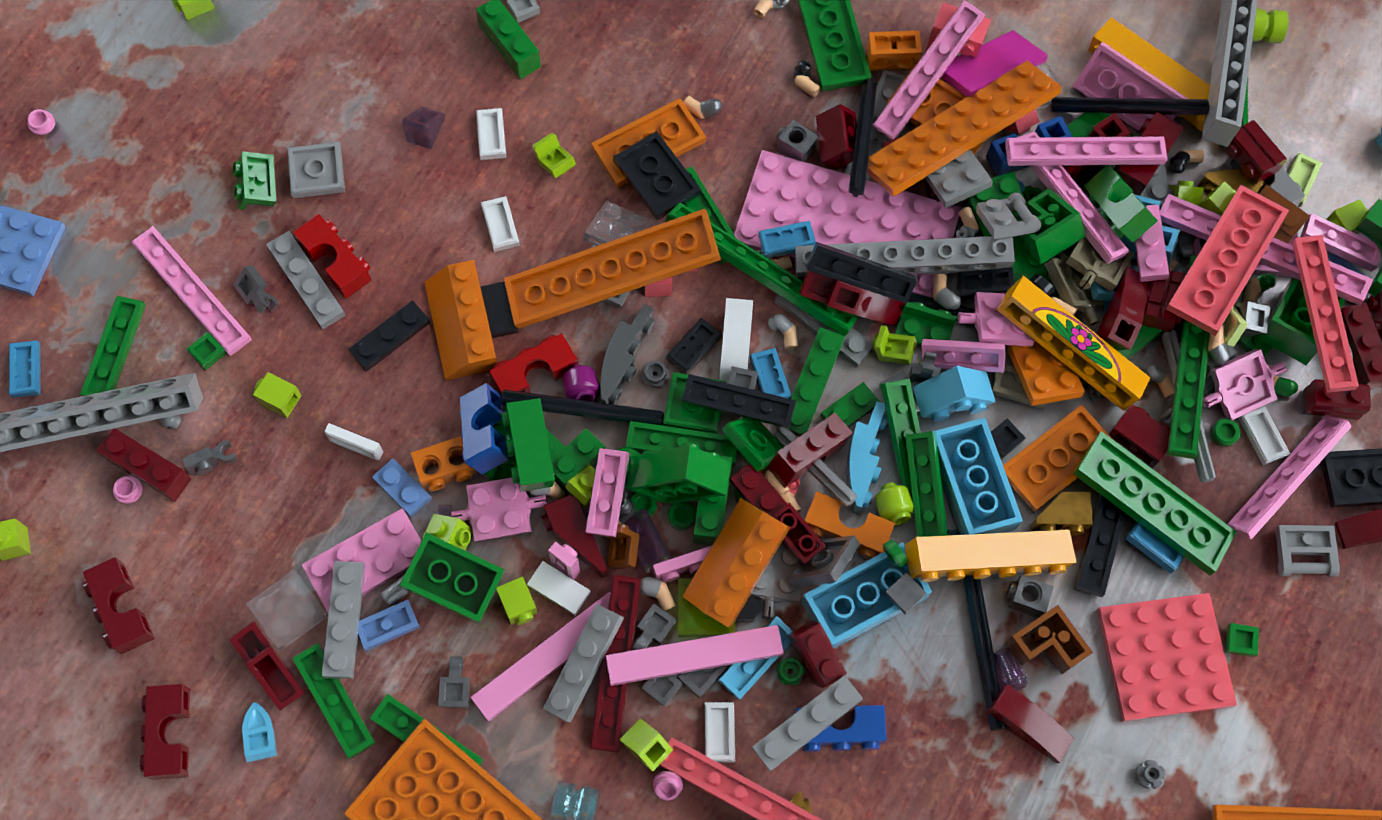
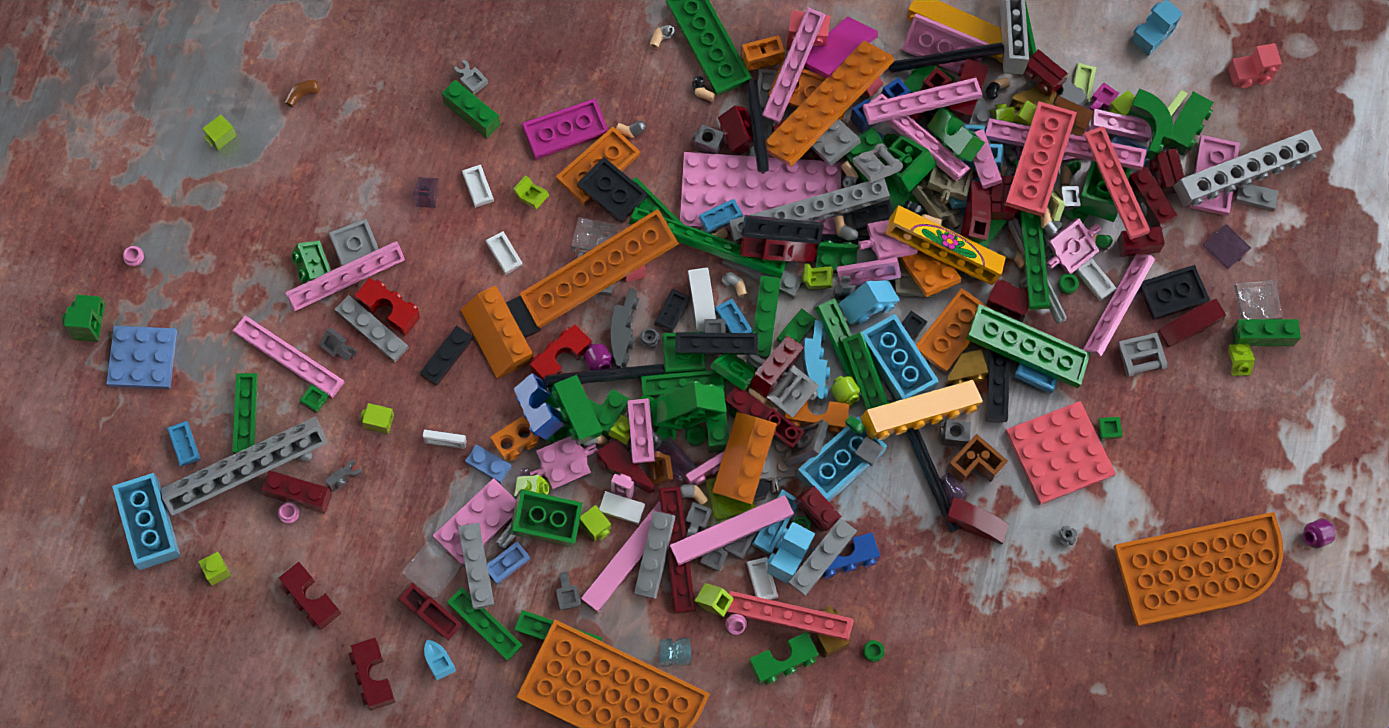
camera: 15 degrees left, 0 degrees up
none -> bright pink tile [285,241,405,311]
none -> dark pink tile [521,98,608,160]
none -> medium azure brick [766,522,815,585]
none -> light grey plate [767,364,819,418]
none -> dark pink plate [1090,82,1119,111]

